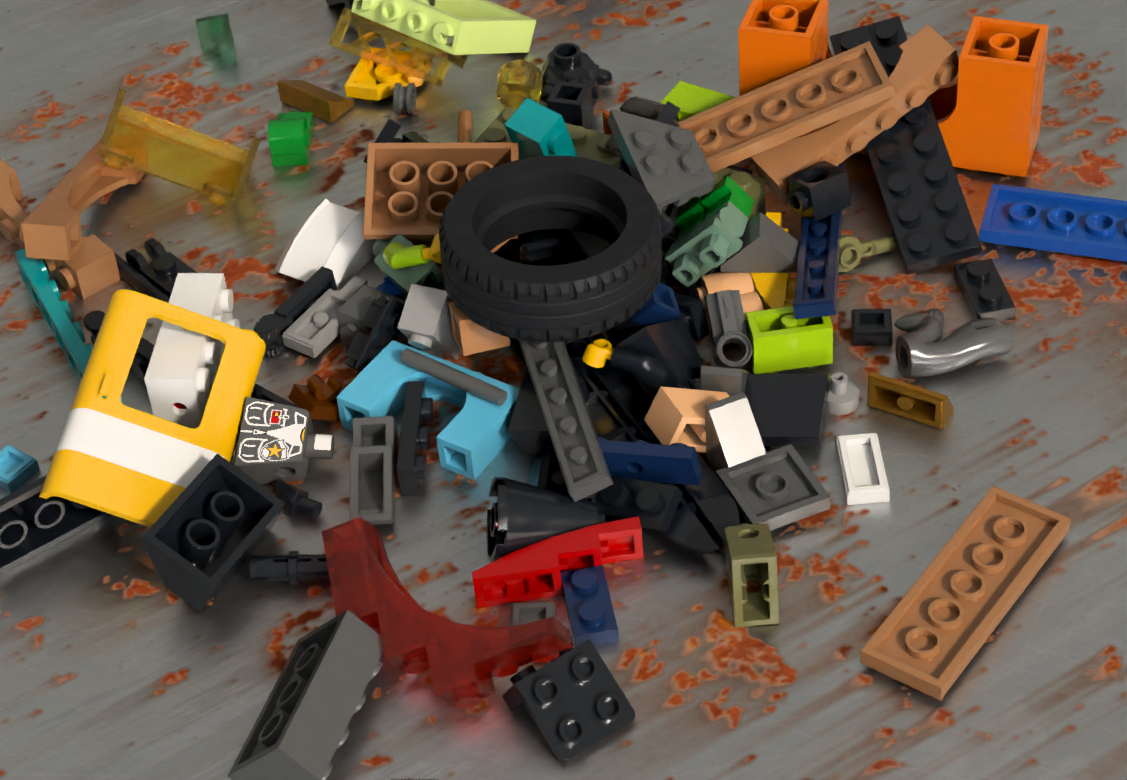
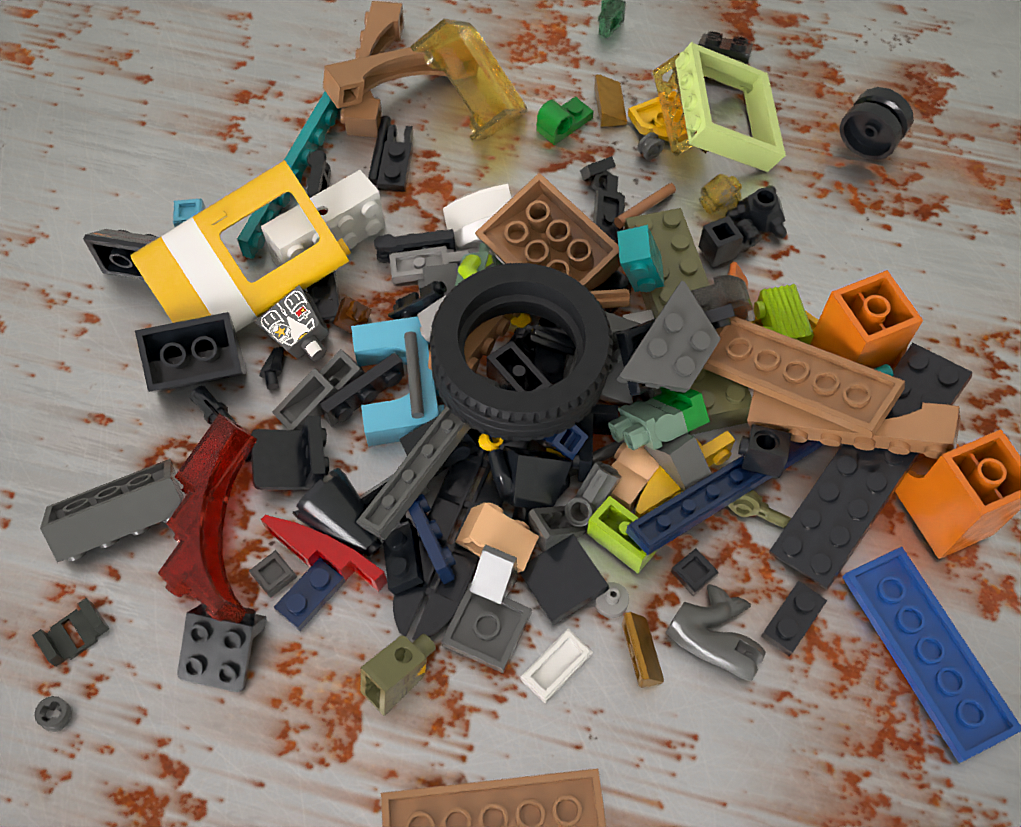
camera: 45 degrees right, 20 degrees up
none -> black bracket [250,416,329,490]

